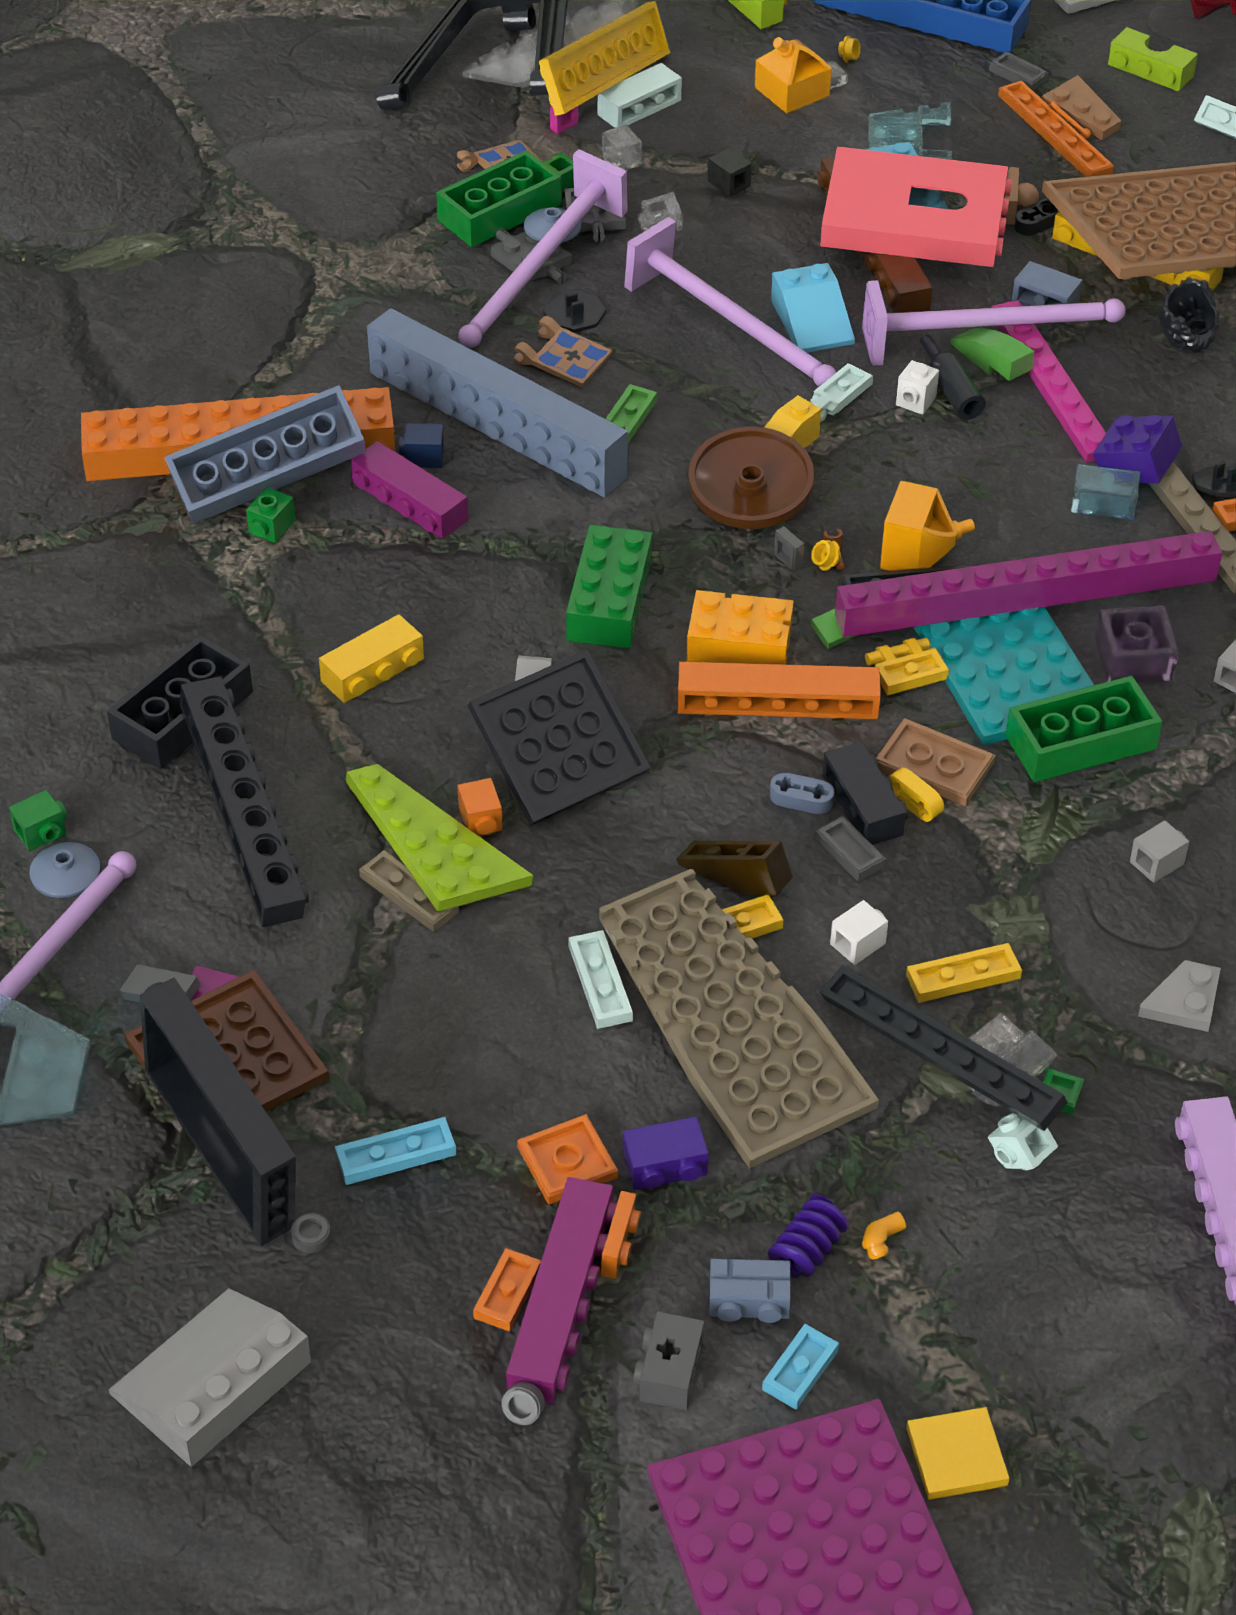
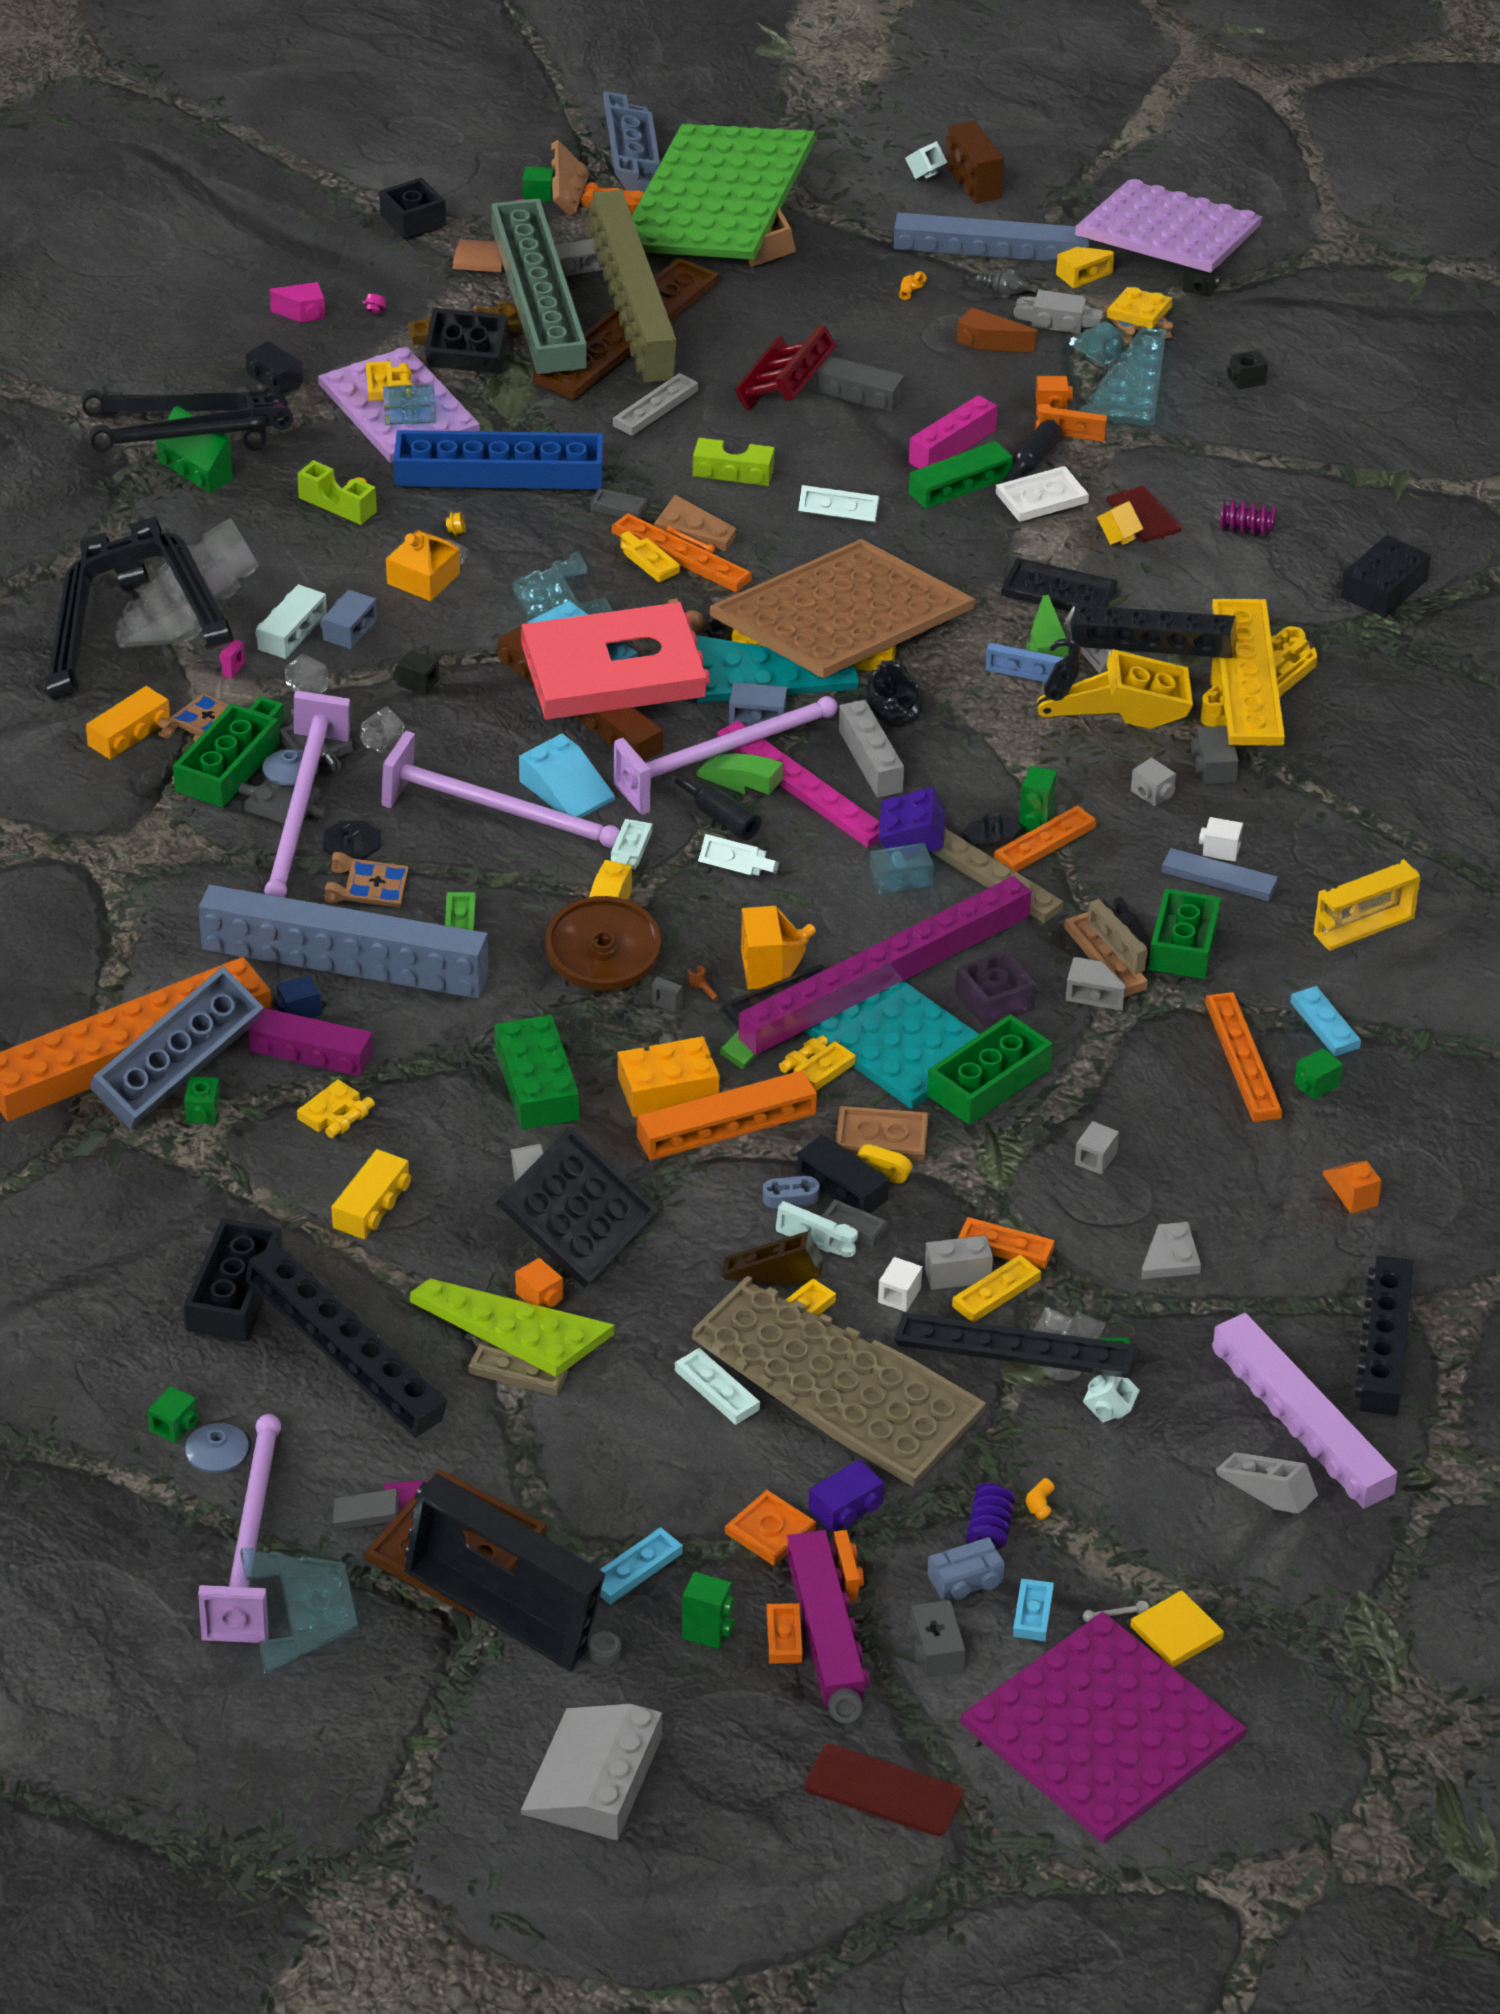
camera: 25 degrees left, 5 degrees down
yellow plate [539,1,670,116] -> none
yellow plate [811,540,841,571] -> none
white brick [896,360,939,415] -> none
none -> light orange brick [86,686,170,760]
none -> yellow plate [297,1079,375,1138]
none -> sand blue brick [320,590,377,649]
none -> yellow hinge [620,531,680,583]
none -> green brick [682,1572,735,1649]
none -> teal wing [696,635,859,703]
none -> light aqua hinge [698,834,779,876]
none -> light aqua hinge [776,1201,858,1258]
none -> clear red piece [805,1744,963,1836]
none -> light grey brick [839,700,904,798]
none -> light grey brick [925,1235,993,1290]
none -> orange plate [958,1217,1055,1269]
none -> light grey hinge [1082,1601,1149,1622]
none -> light grey slope [1216,1452,1318,1513]

